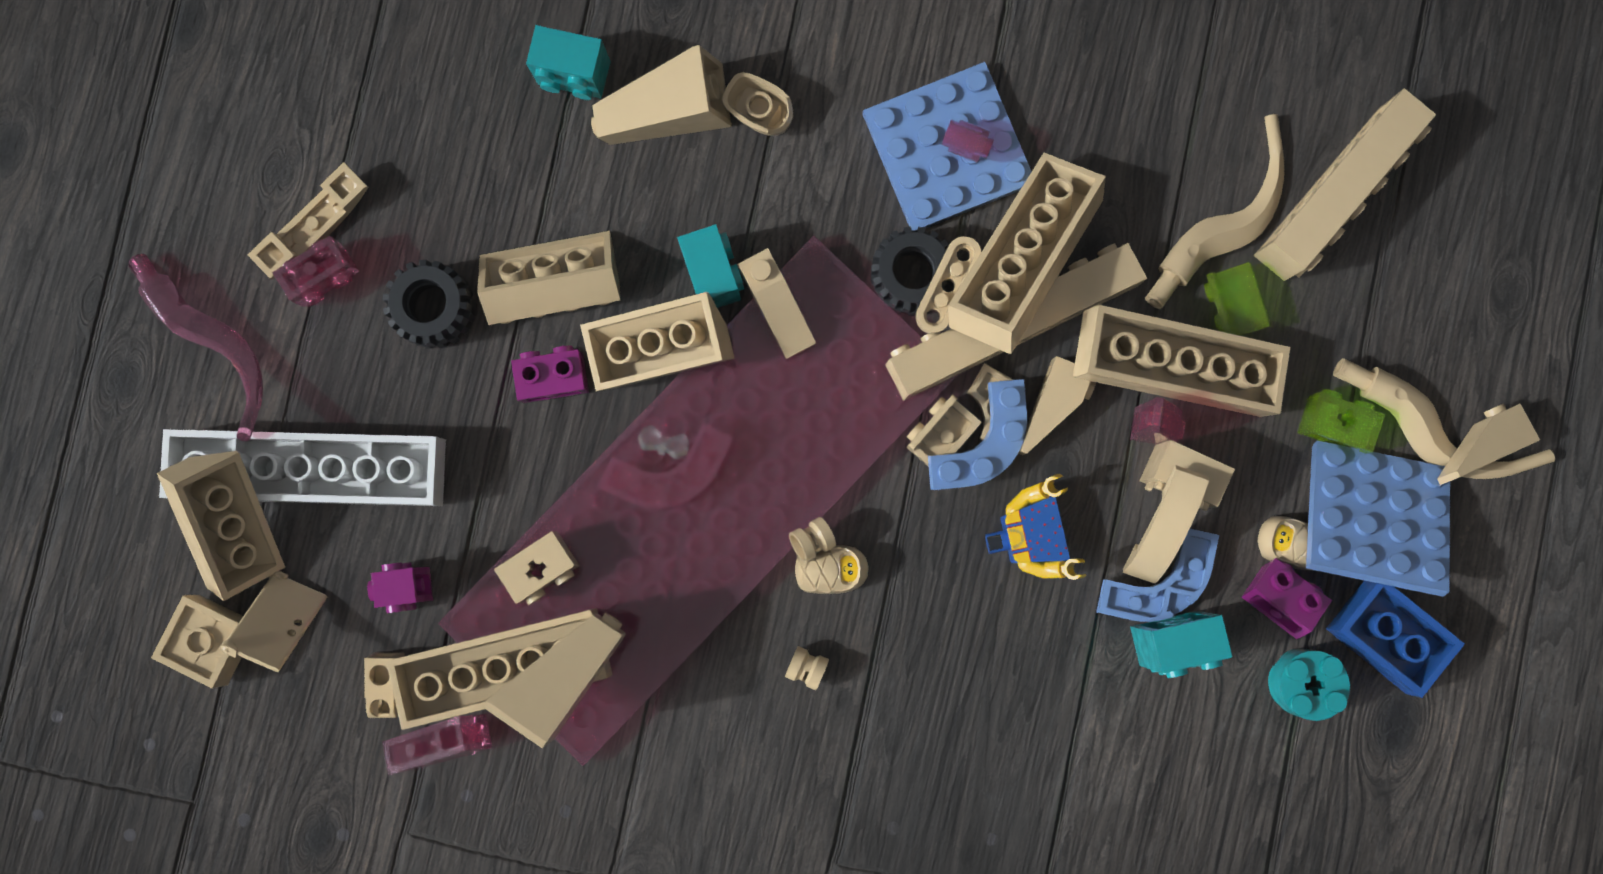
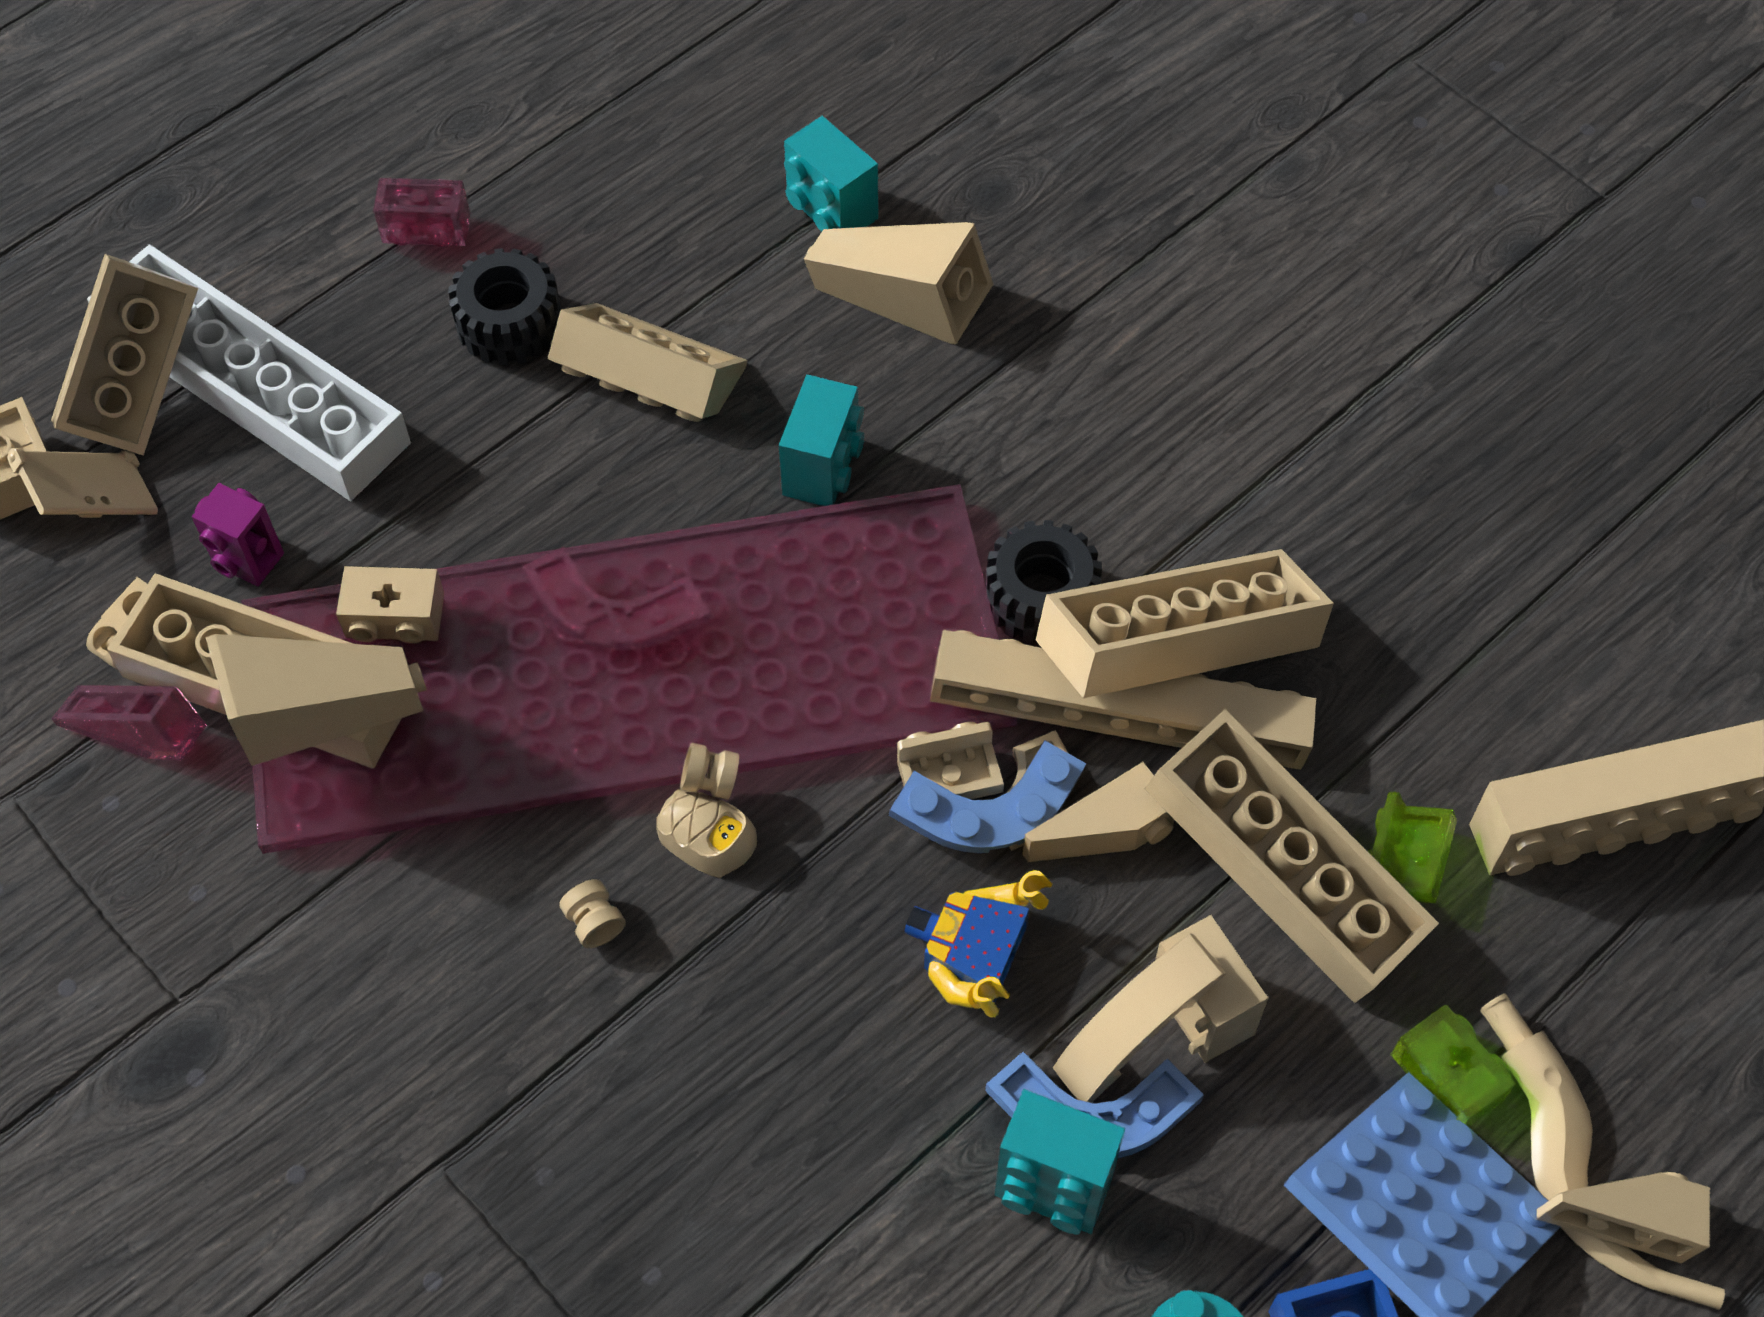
camera: 30 degrees right, 25 degrees down
clear pink animal [128,254,263,441] -> none
tan slope [248,162,368,280] -> none
magenta brick [511,345,589,404] -> none
tan slope [580,292,735,391] -> none
clear piece [638,425,689,459] -> none
tan piece [722,72,793,136] -> none
tan slope [738,248,816,360] -> none
medium blue plate [863,62,1032,230] -> none
tan plate [916,236,981,334] -> none
clear pink brick [941,119,994,163] -> none
clear pink slope [1130,397,1186,444] -> none
tan animal [1145,114,1284,309] -> none
magenta brick [1242,558,1332,639] -> none
tan piece [1258,516,1312,570] -> none

